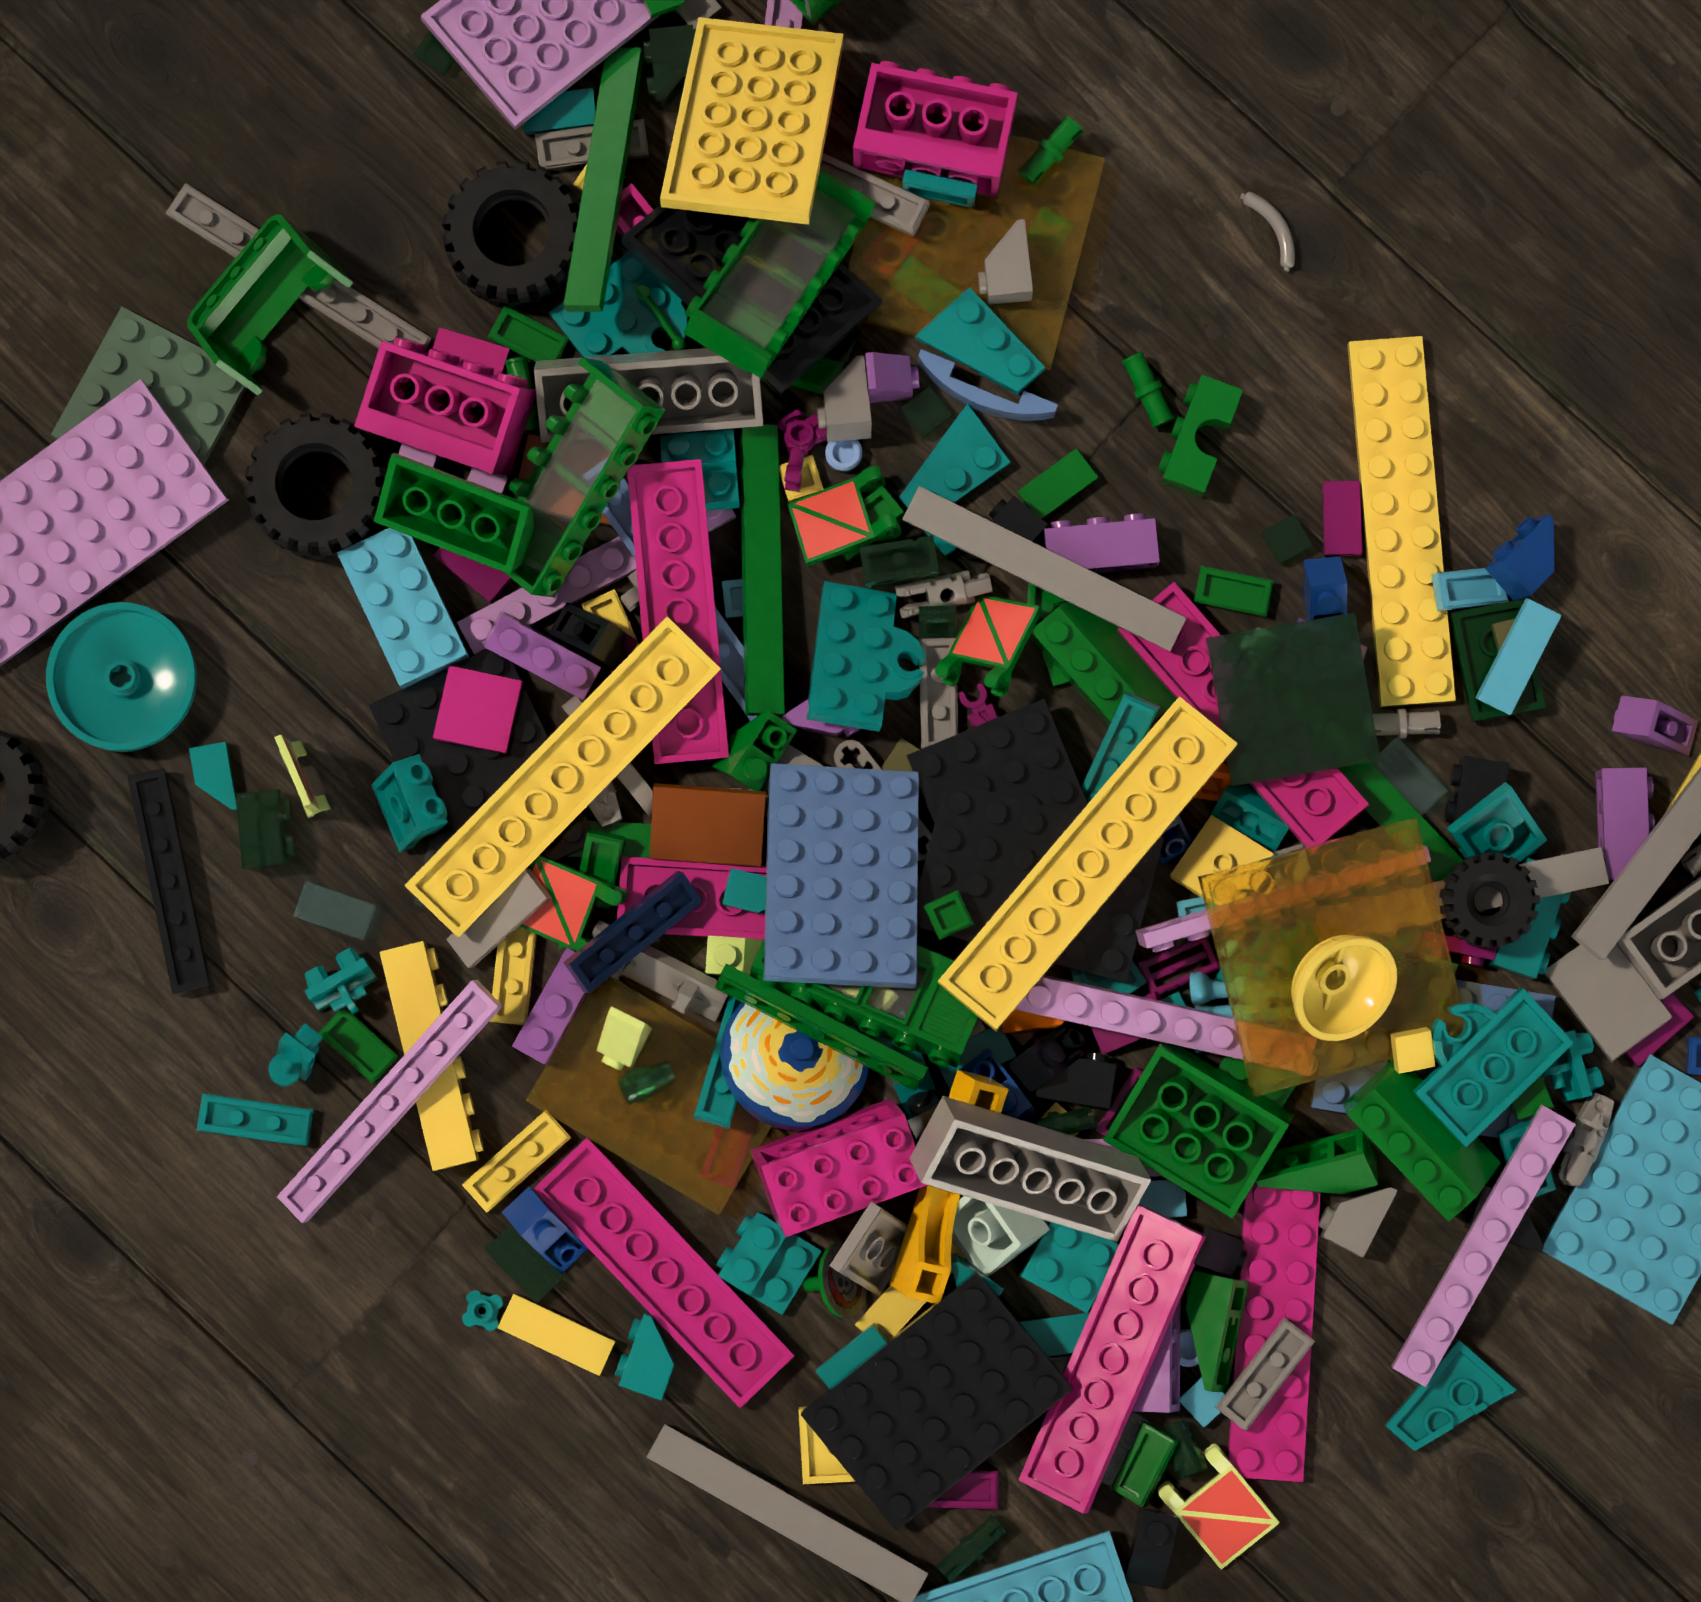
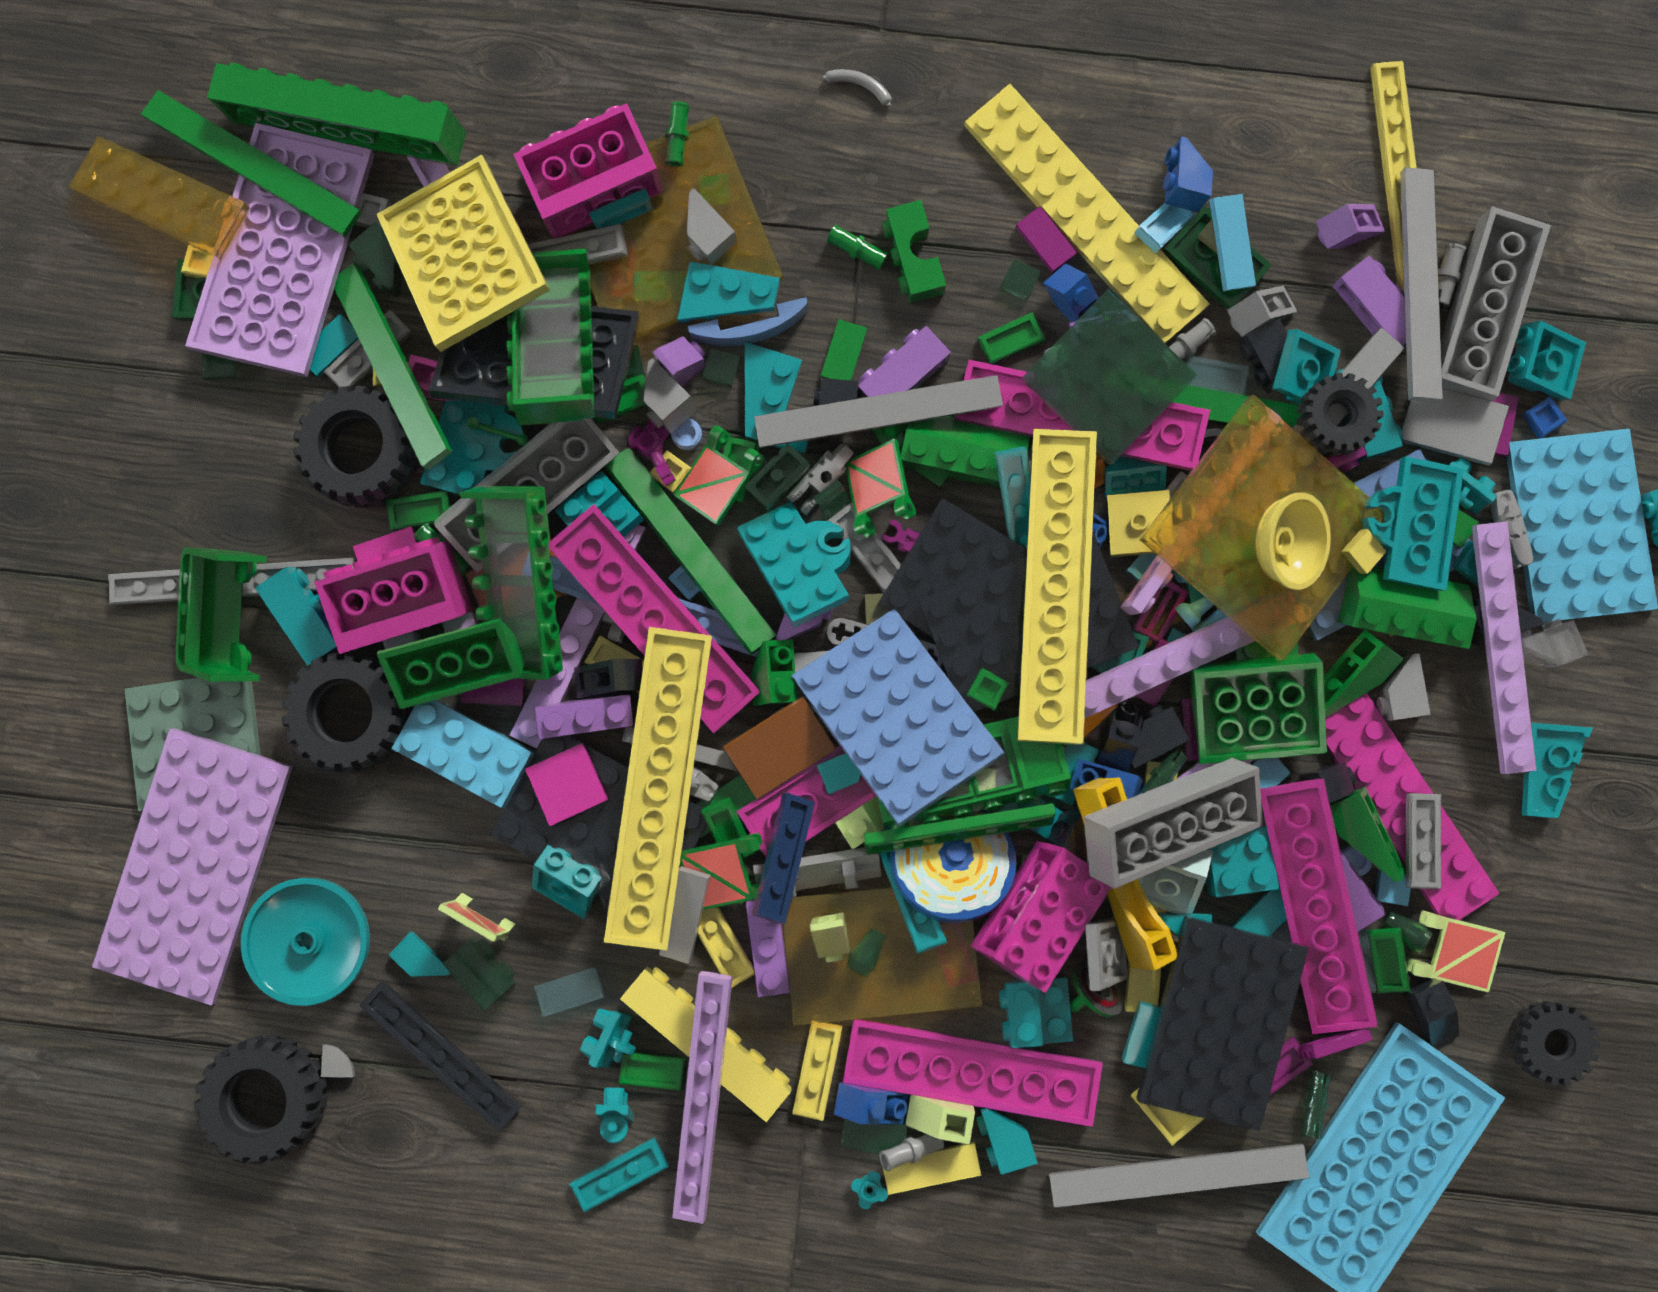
camera: 35 degrees left, 0 degrees up
none -> teal brick [255,567,338,666]
none -> light grey tile [321,1044,355,1077]
none -> light grey pin [879,1134,944,1172]
none -> yellowish green slope [905,1095,975,1144]
none -> light grey slope [1227,286,1297,337]
none -> magenta tile [1299,1028,1372,1059]
none -> clear slope [1520,618,1589,668]

